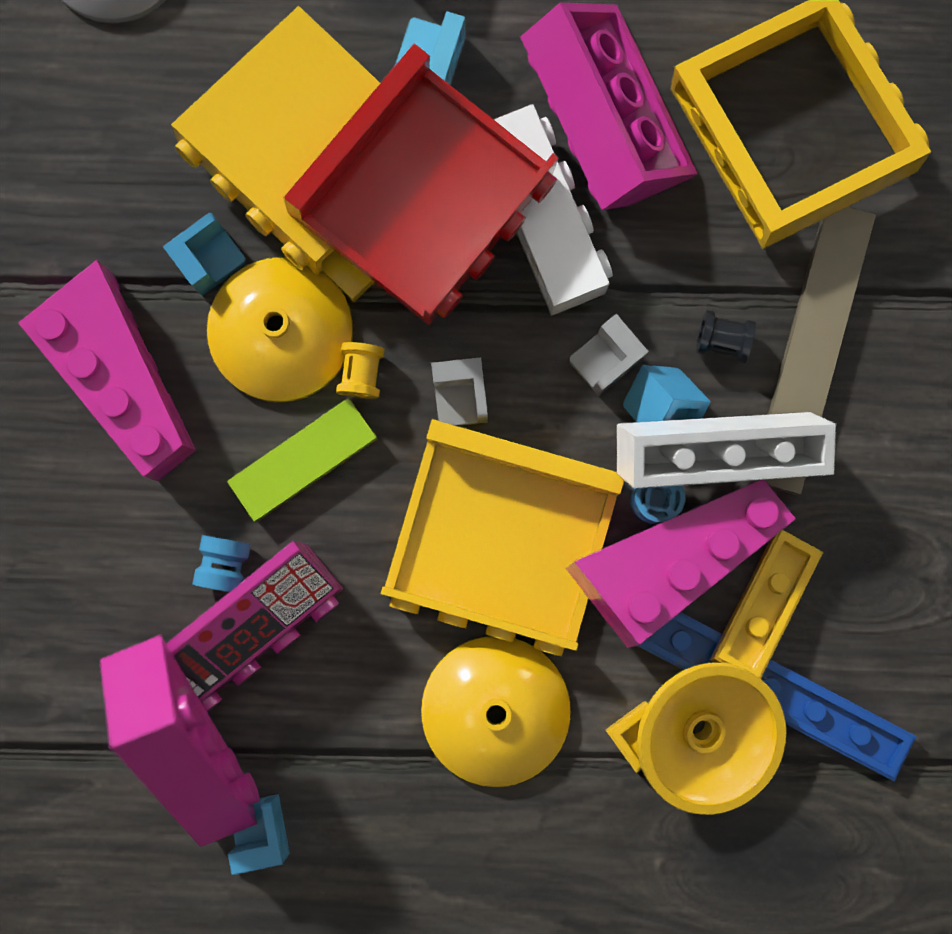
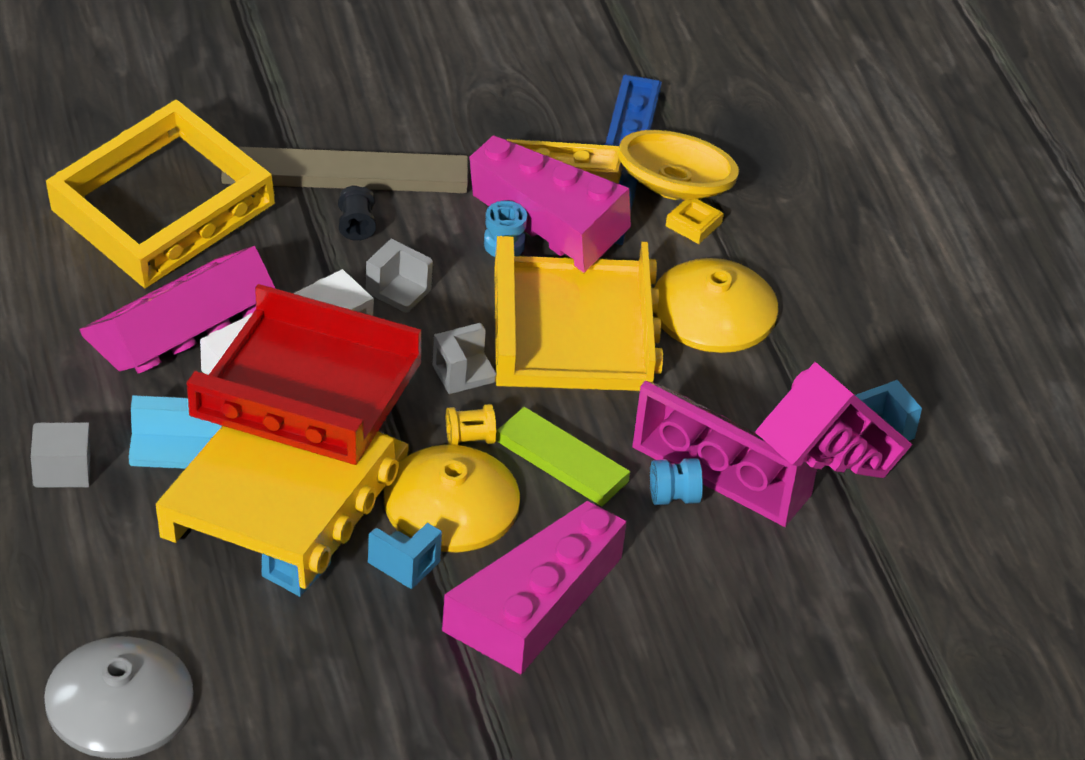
camera: 115 degrees left, 40 degrees down
white brick [617,412,836,488] -> none
dark azure panel [623,365,711,423] -> none

